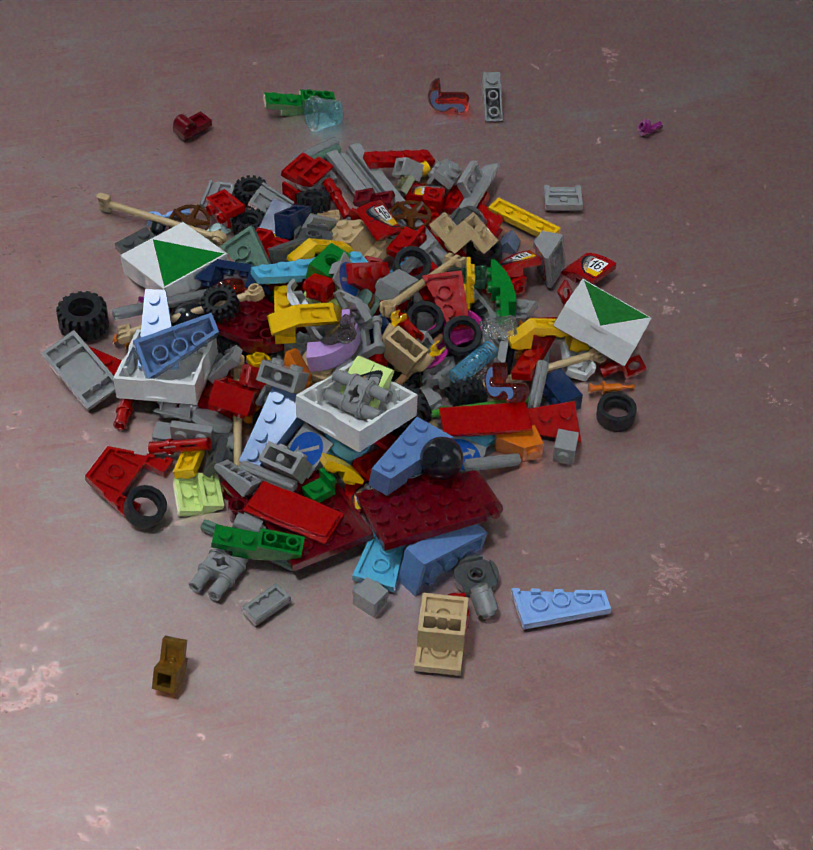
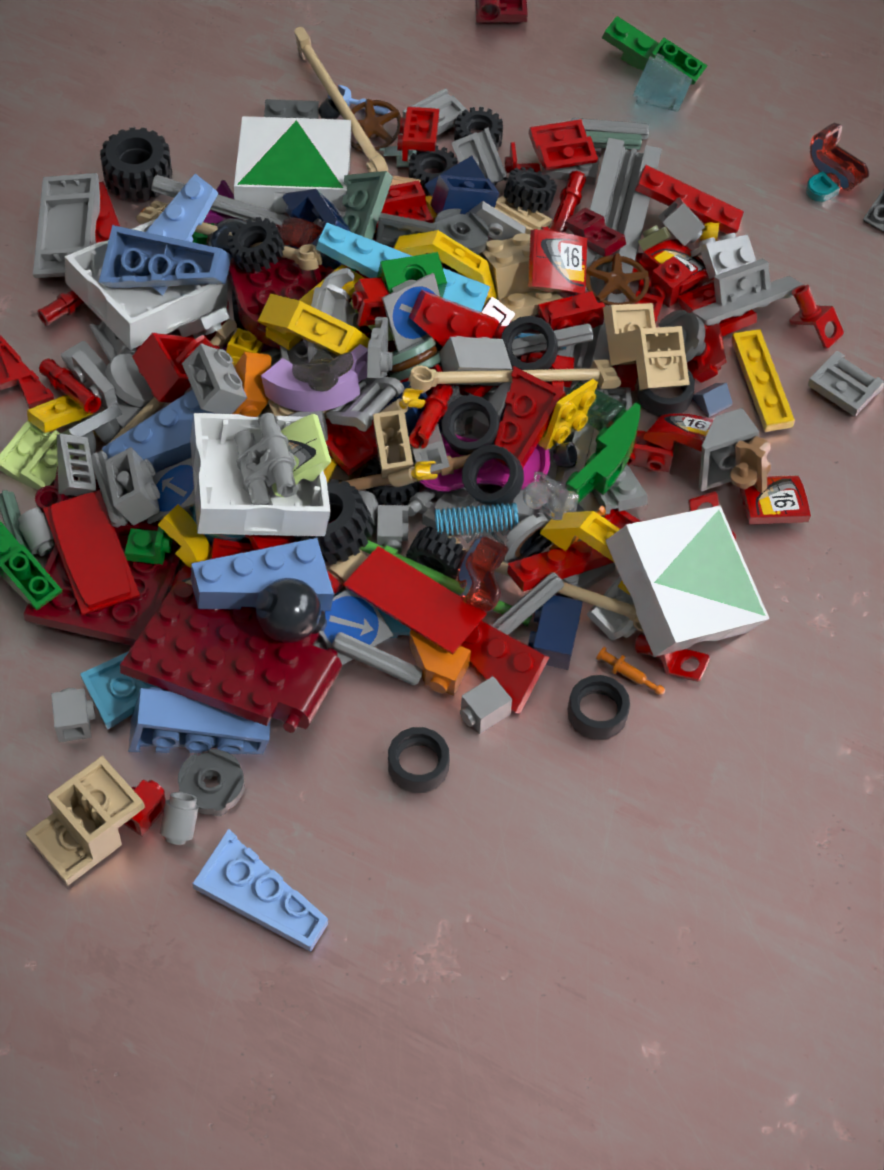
camera: 40 degrees right, 10 degrees up
none -> black tyre [388,727,450,793]
none -> medium nougat hips [731,436,771,493]
none -> red bracket [789,285,844,348]
none -> teal tile [806,171,840,202]

